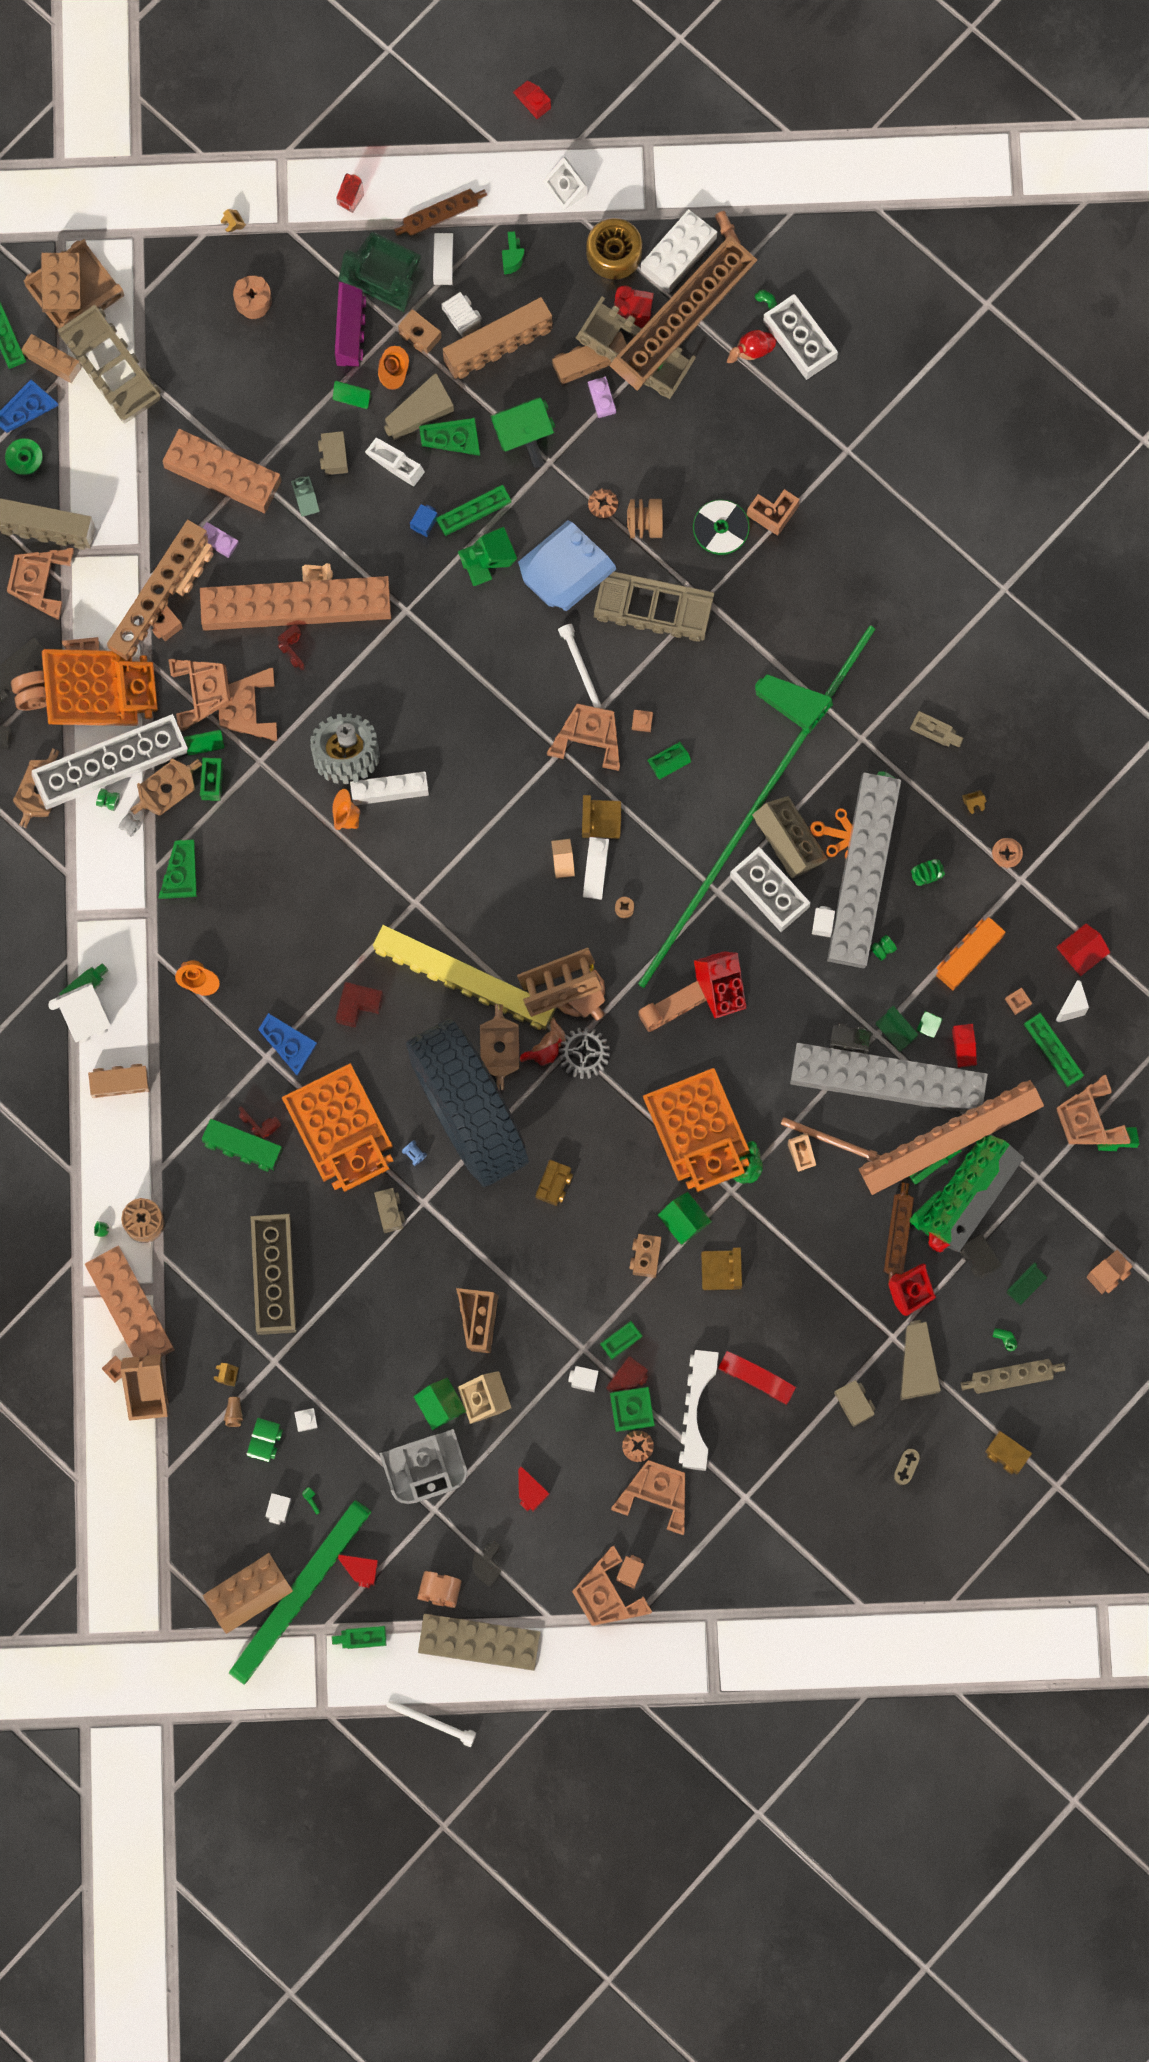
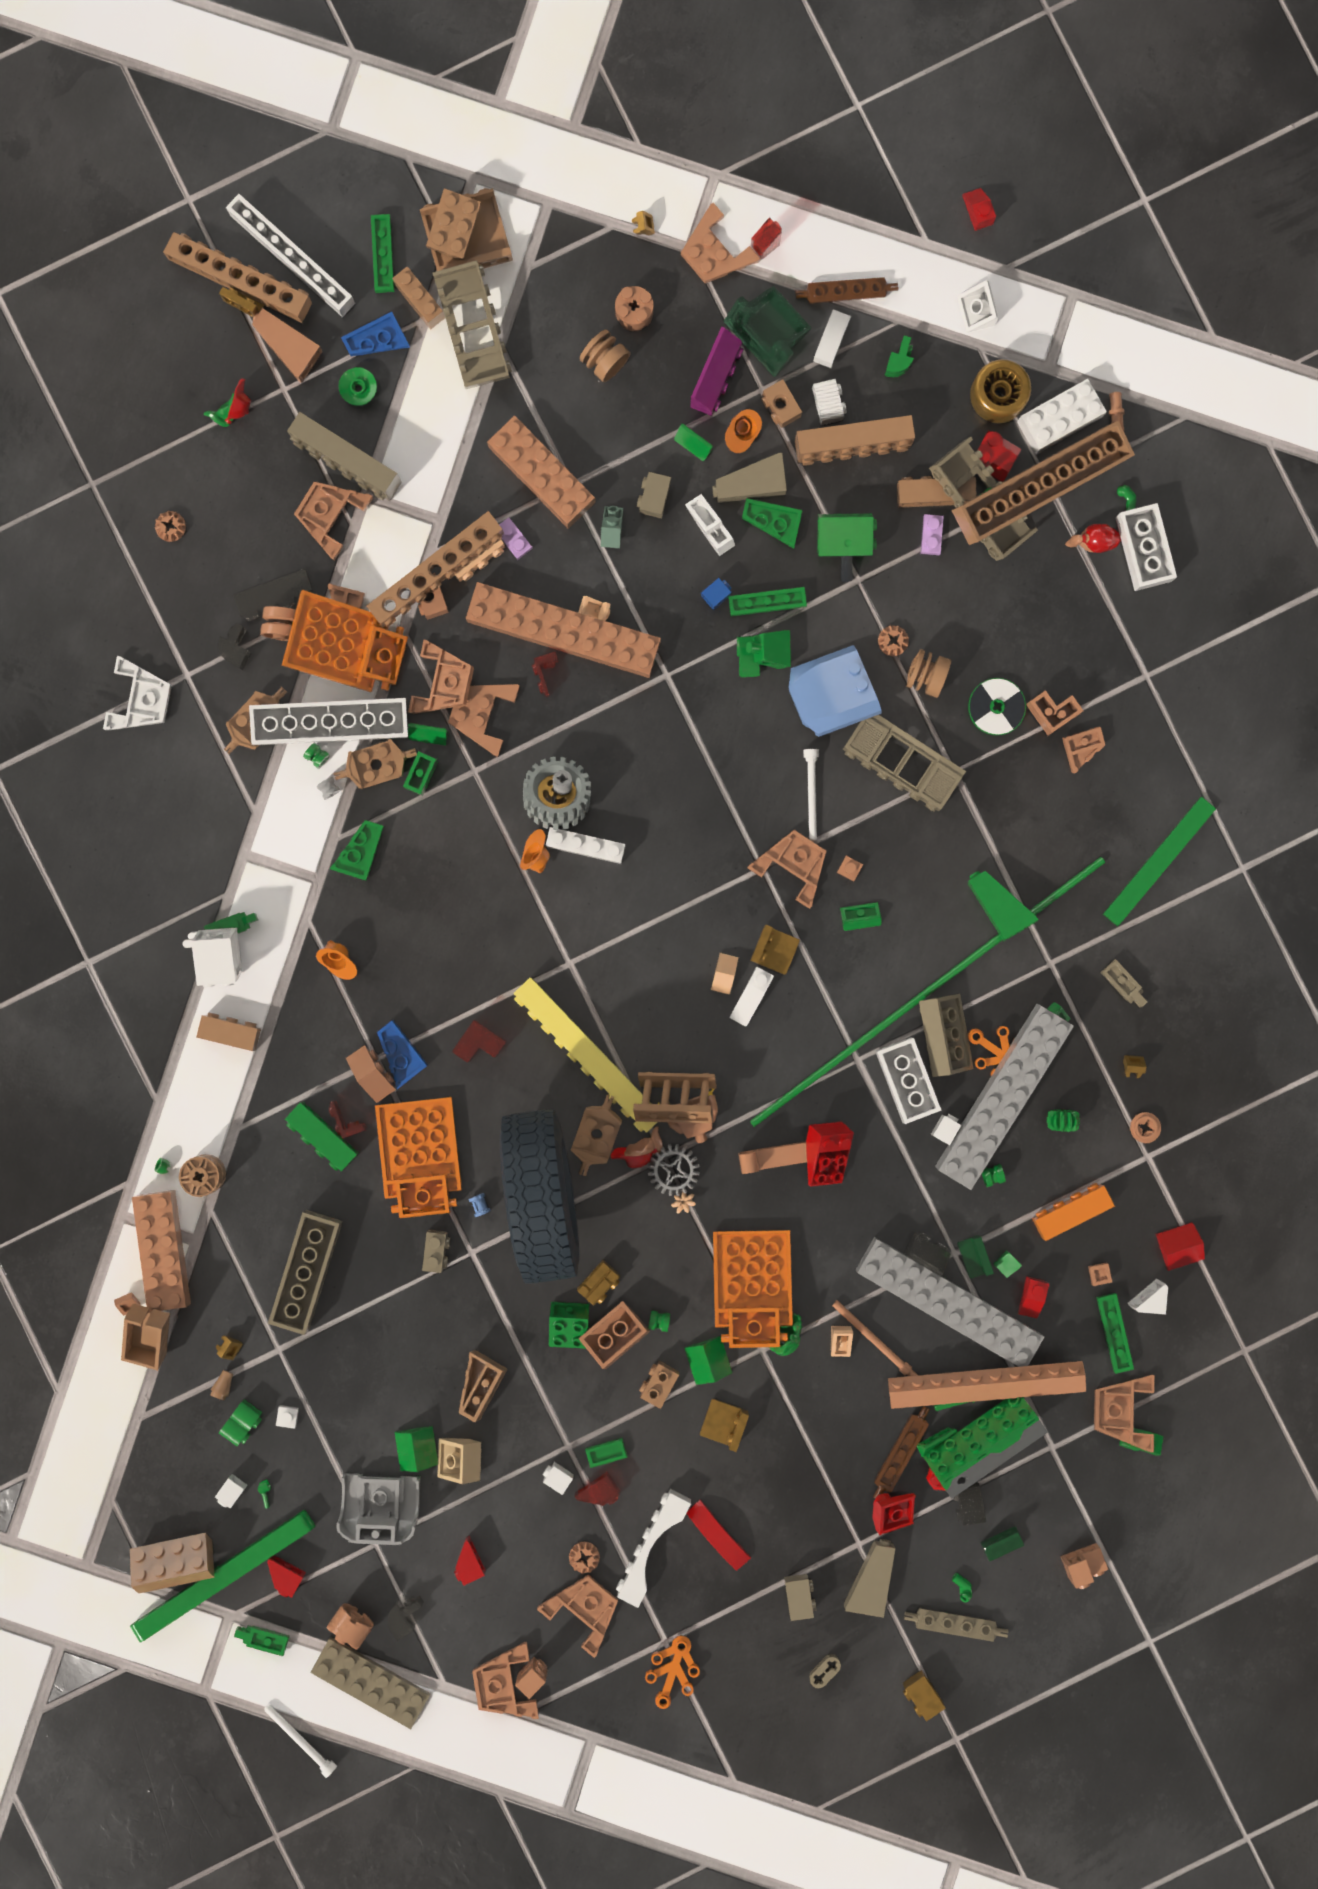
camera: 20 degrees right, 10 degrees up
green plate [610,1387,654,1432] -> none
medium nougat wheel [615,897,634,919] -> none
none -> nougat brick [346,1045,395,1103]
none -> green bracket [549,1302,589,1349]
none -> nougat slope [579,1301,650,1369]
none -> medium nougat wheel [580,330,631,383]
none -> orange plant [645,1635,700,1709]
none -> green wheel [648,1310,671,1332]
none -> light nougat plant [671,1192,696,1213]
none -> nougat wing [681,203,760,283]
none -> nougat wing [1062,726,1105,773]
none -> green tile [1103,797,1216,926]

